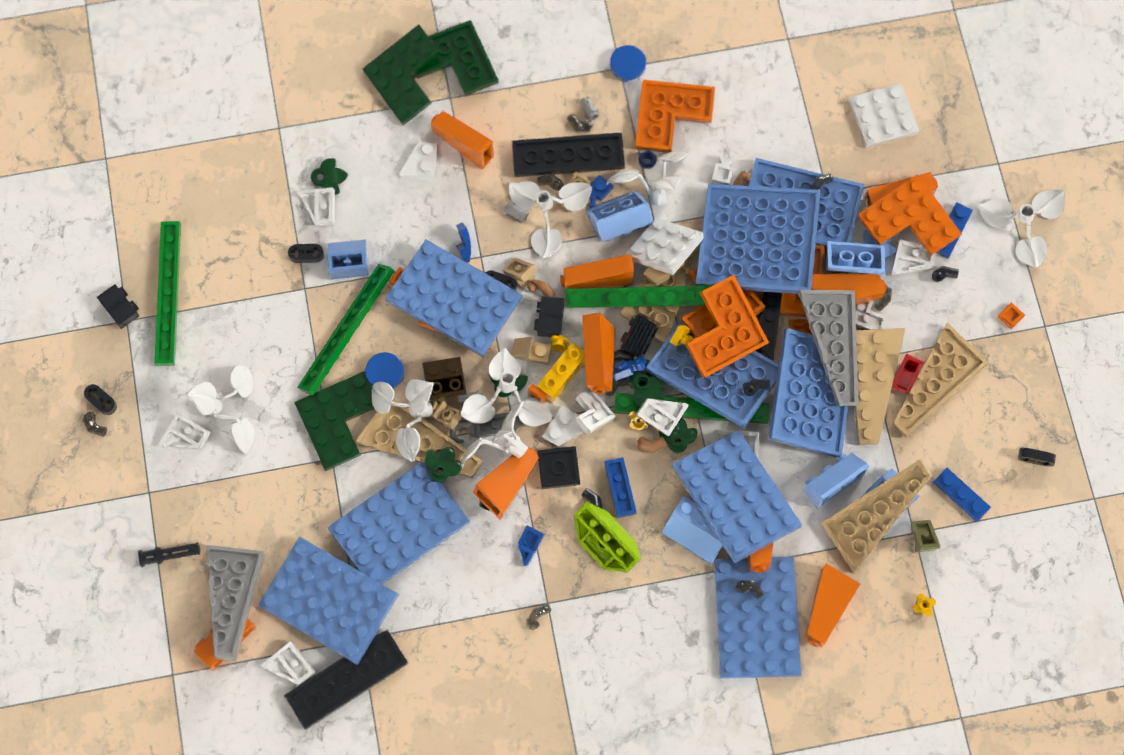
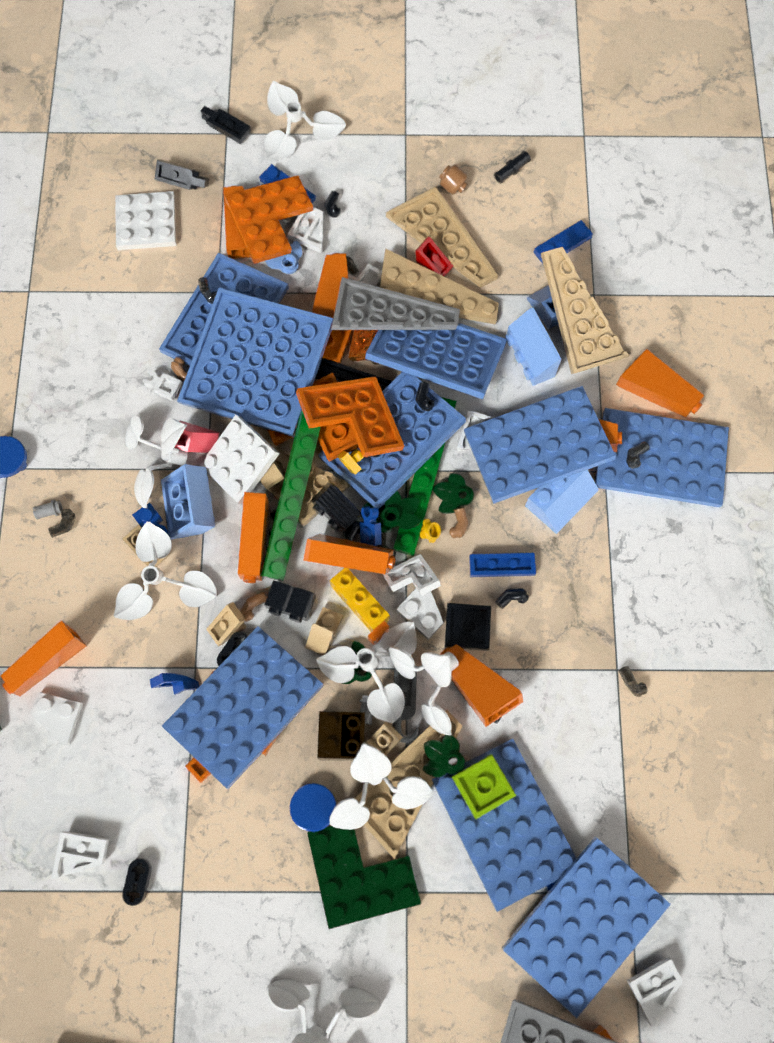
camera: 80 degrees left, 0 degrees up
black plate [284,629,409,730] -> none
green plate [297,263,394,395] -> none
dark green plate [311,158,348,195] -> none
medium blue slope [327,239,369,279] -> none
light grey pin [504,202,529,223] -> none
black plate [512,132,625,177] -> none
blue slope [518,525,545,567] -> none
clear smoke arm [537,175,564,191] -> none
yellow plate [550,335,570,352] -> none
lime wedge [573,502,641,573] -> none
orange plate [635,79,715,152] -> none
white wing [636,399,689,436] -> none
dark blue plate [638,151,657,169] -> none
light blue slope [825,241,886,275] -> none
olive slope [911,520,940,553] -> none
yellow plate [913,594,936,617] -> none
orange tile [997,302,1025,329] -> none
black beam [1018,448,1056,467] -> none
none -> hinge [155,159,209,190]
none -> coral slope [174,420,220,453]
none -> black hinge [200,106,251,144]
none -> medium nougat head [439,165,468,195]
none -> lime plate [452,754,516,820]
none -> black pin [494,151,531,184]

